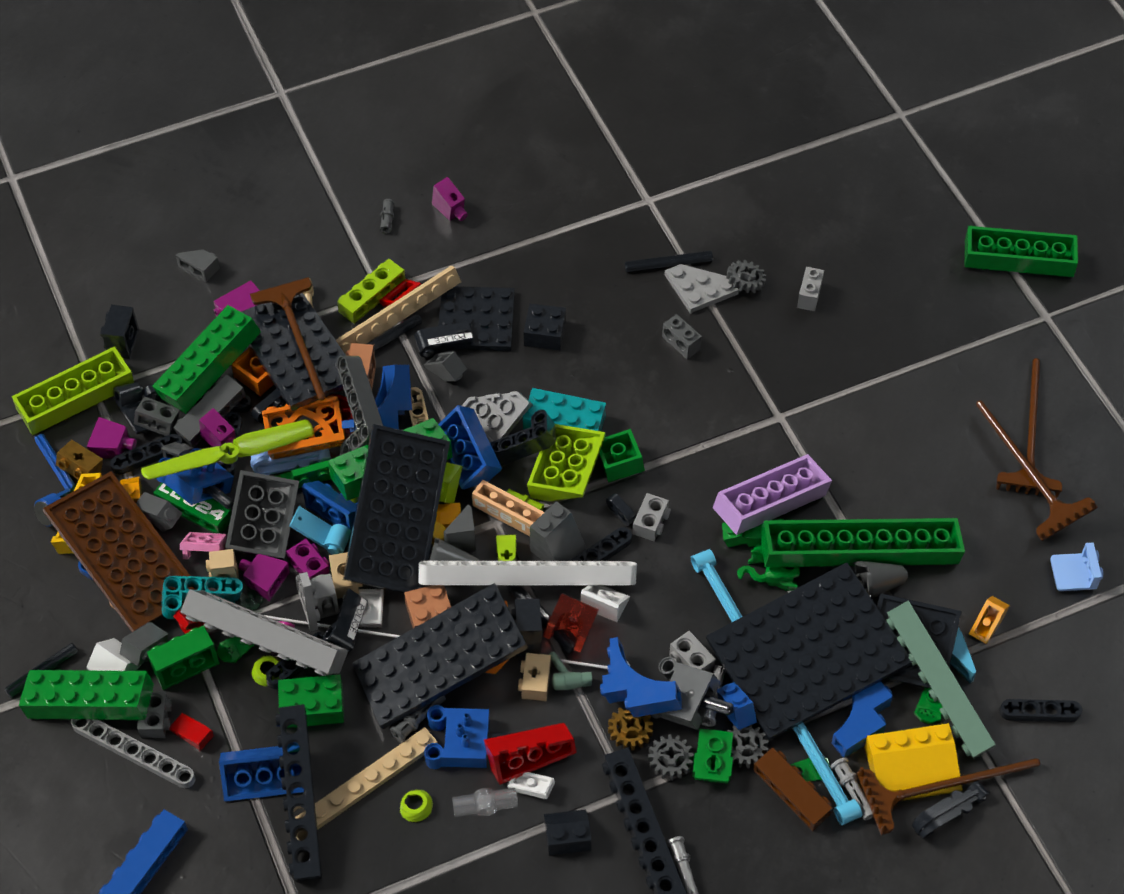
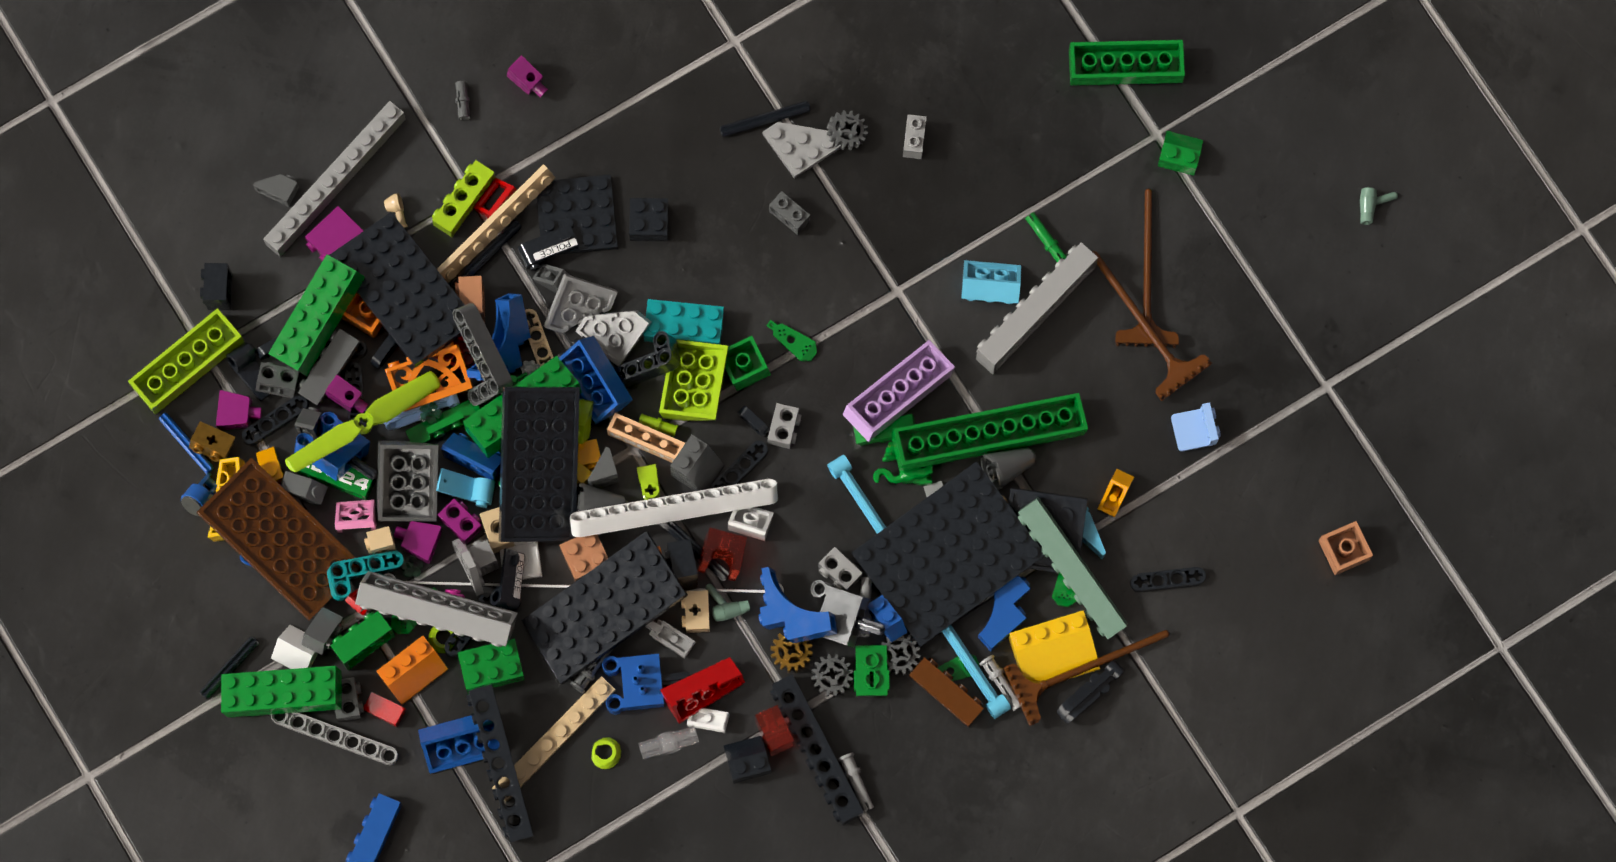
camera: 10 degrees left, 20 degrees up
reddish brown piece [250,277,325,401] -> none
none -> light grey brick [263,101,406,257]
none -> orange slope [376,636,448,705]
none -> clear green plant [419,402,443,425]
none -> light grey plate [544,274,618,333]
none -> light grey hinge [645,620,696,659]
none -> clear red piece [755,705,794,757]
none -> green piece [766,320,817,362]
none -> medium azure slope [961,260,1021,304]
none -> light grey brick [976,242,1098,374]
none -> green pin [1025,212,1067,263]
none -> green slope [1158,131,1203,176]

